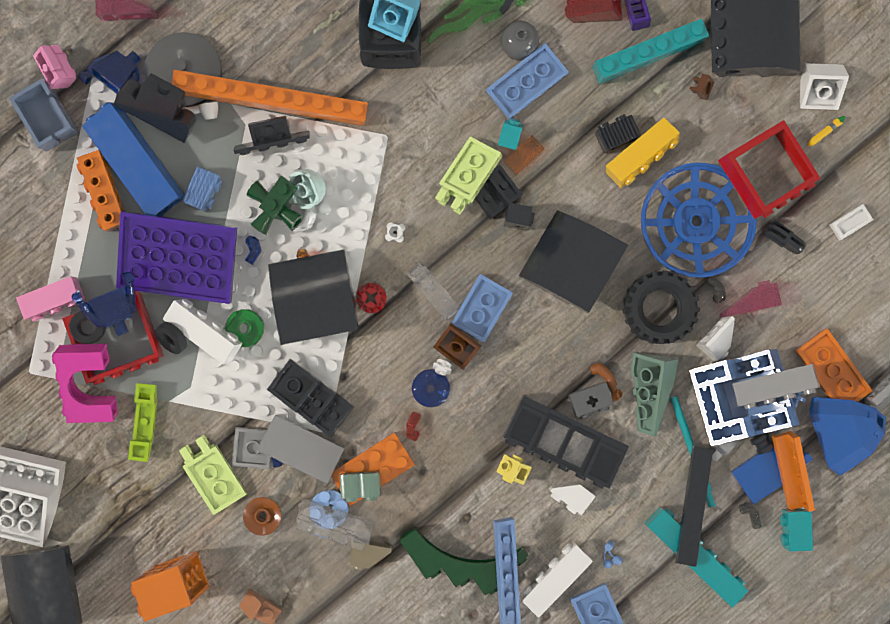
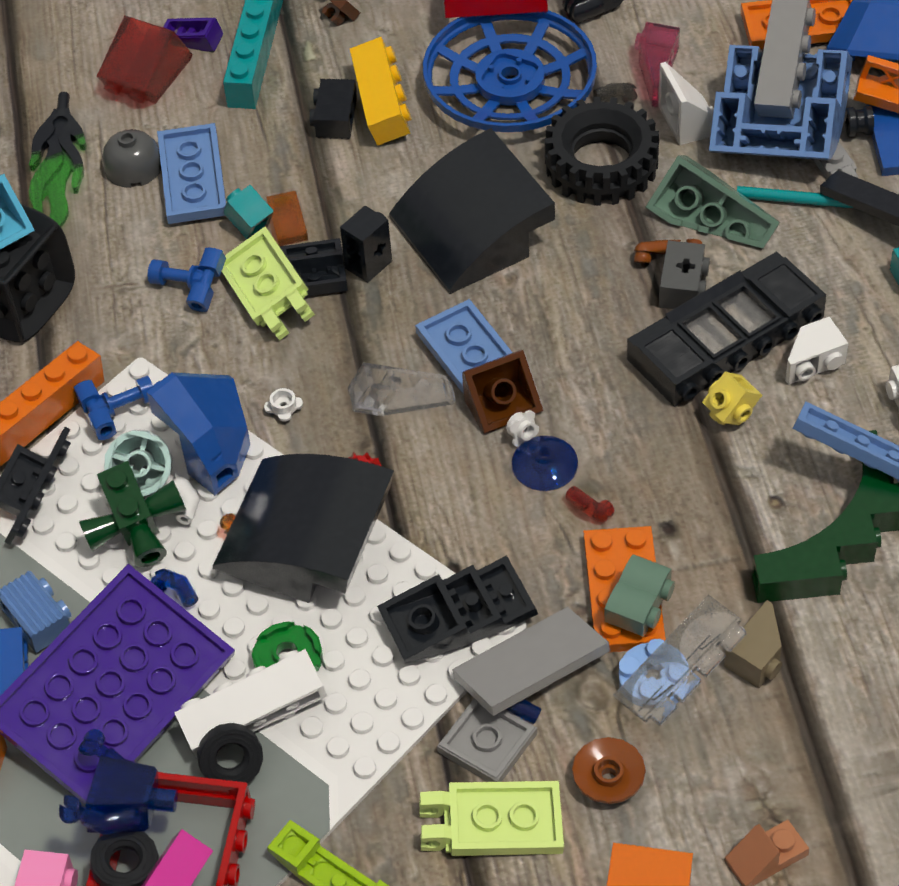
camera: 55 degrees left, 35 degrees down
none -> blue bar [74,375,153,440]
none -> blue brick [147,372,251,496]
none -> blue bar [148,247,226,312]

